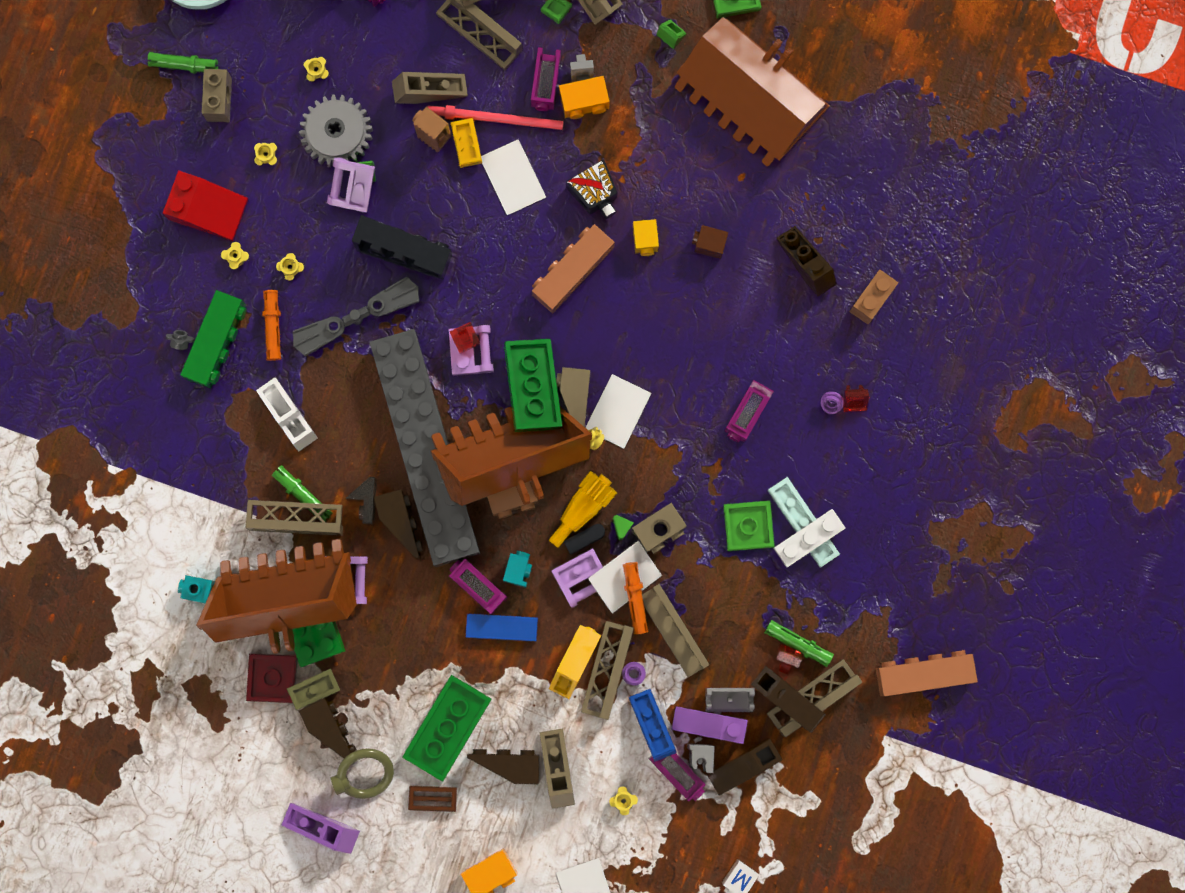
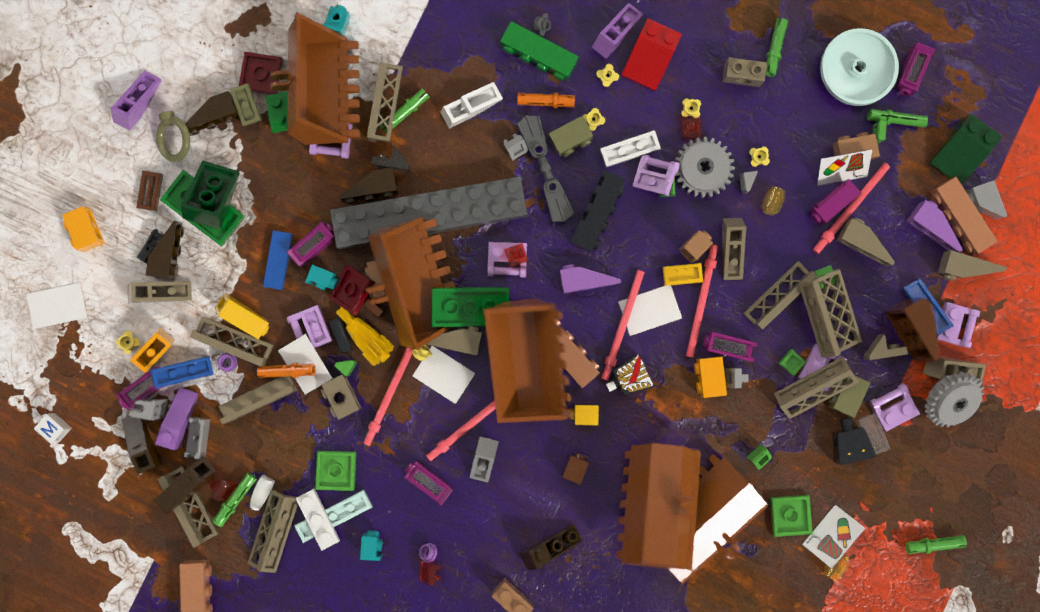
camera: 95 degrees right, 5 degrees up
none -> light orange brick [130,327,175,373]
none -> black bar [137,228,164,264]
none -> dark green slope [181,160,240,230]
none -> dark tan fence [247,490,298,573]
none -> white helmet [250,475,275,511]
none -> dark red tile [329,265,375,315]
none -> teal brick [360,530,383,561]
none -> coral bar [363,347,413,446]
none -> reddish brown tile [364,299,385,317]
none -> coral bar [426,400,496,461]
none -> light grey slope [470,437,499,483]
none -> dark orange piece [484,298,572,423]
none -> light grey tile [504,134,529,160]
none -> olive brick [548,116,593,157]
none -> medium lavender slope [559,264,621,294]
none -> medium lavender slope [592,3,643,59]
none -> white plate [600,131,661,167]
none -> coral bar [601,270,645,381]
none -> dark orange piece [616,443,701,571]
none -> clear red tile [681,118,702,139]
none -> light grey slope [740,171,758,194]
none -> clear yellow brick [761,186,786,216]

